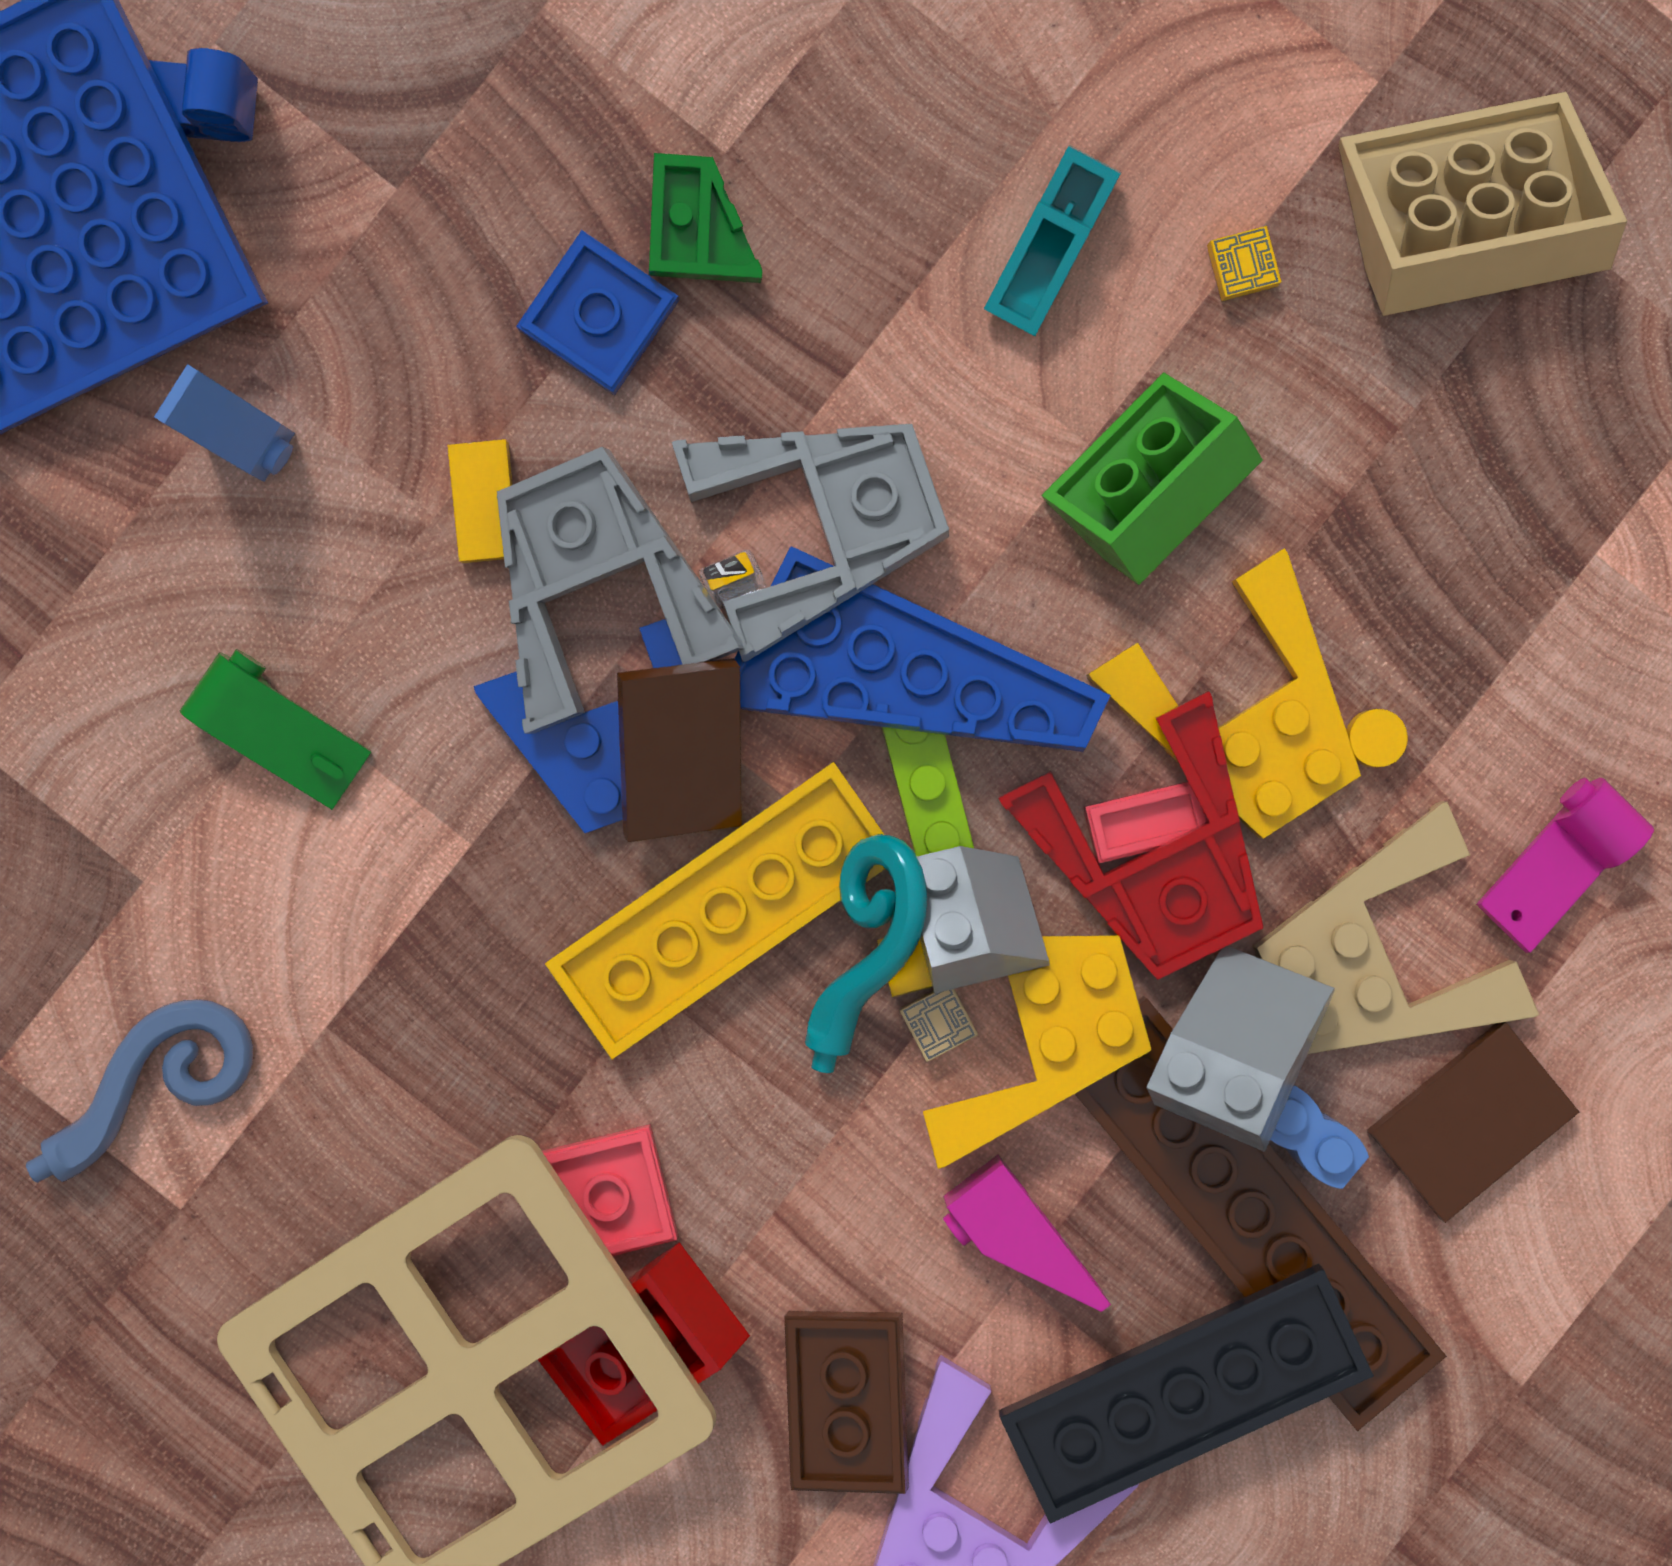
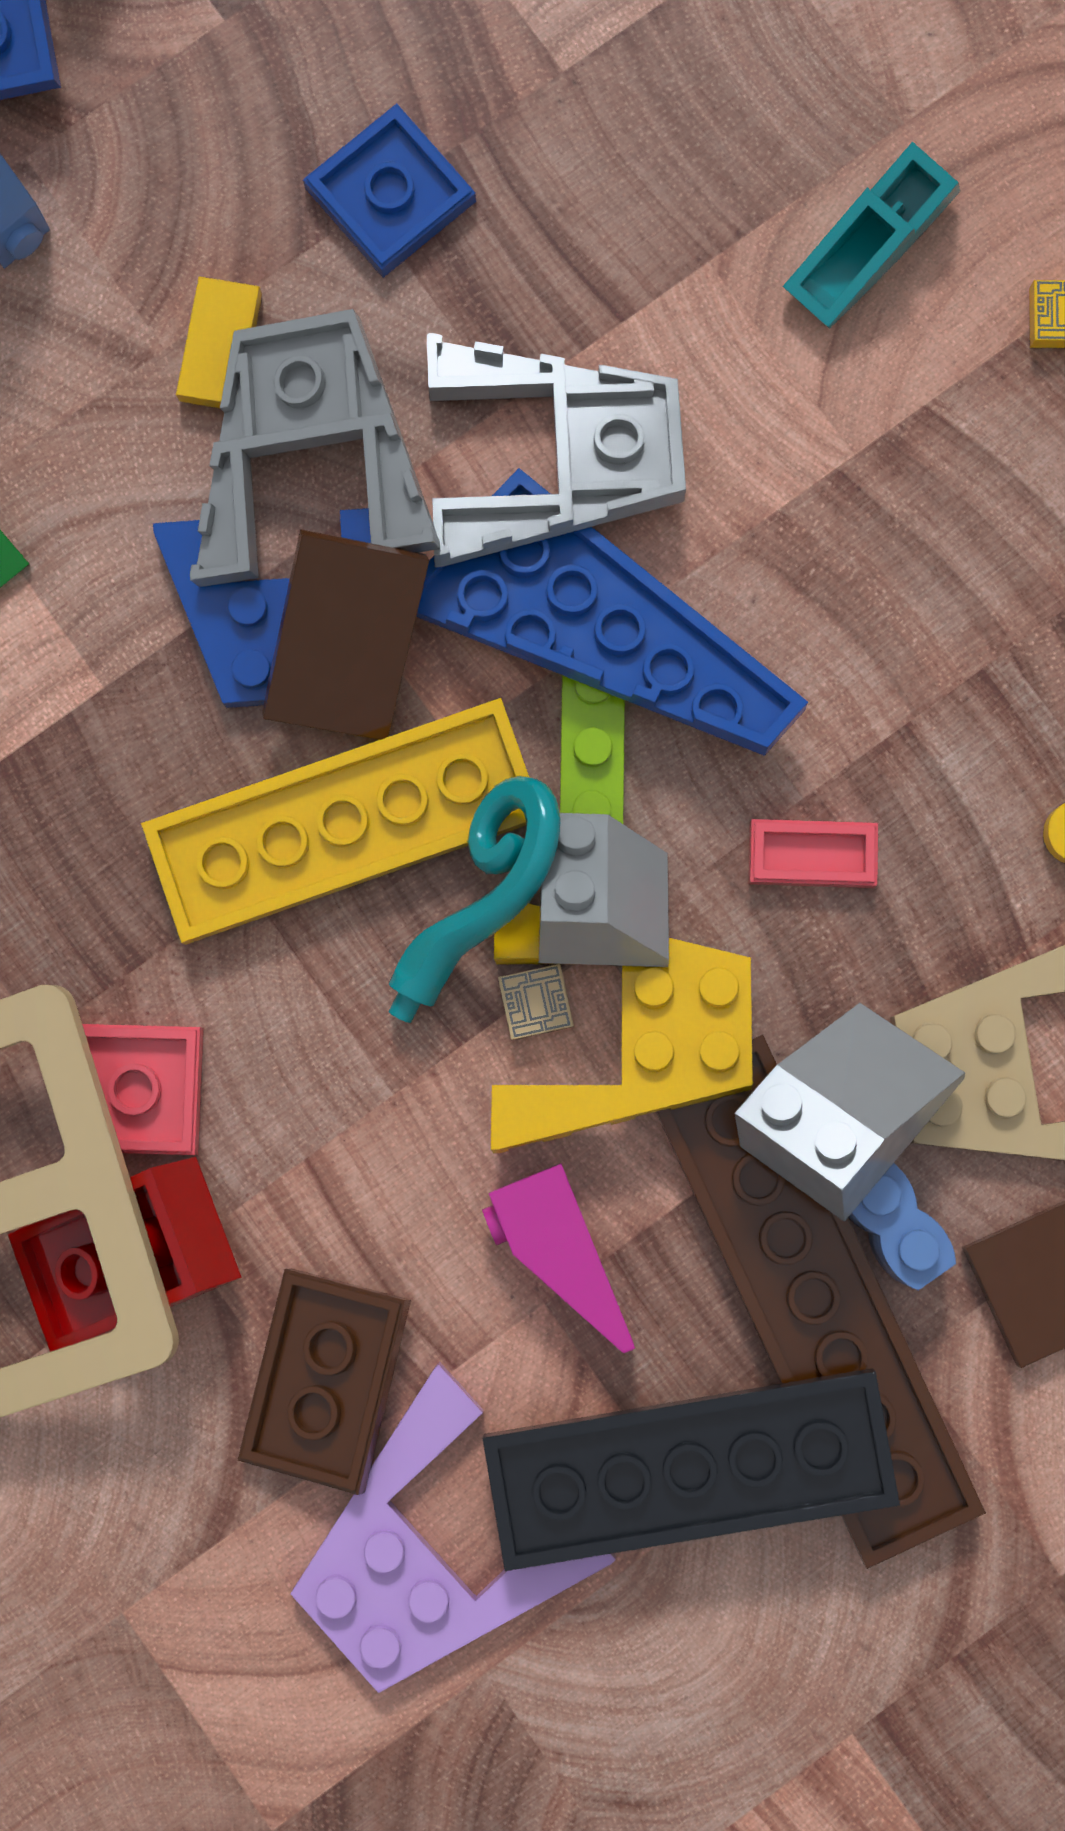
camera: 20 degrees right, 5 degrees down
green wing [649,153,762,283] -> none
slope [699,550,767,609] -> none
red wing [998,691,1264,980] -> none
bright green slope [1041,372,1263,585] -> none
yellow wing [1086,548,1361,839] -> none

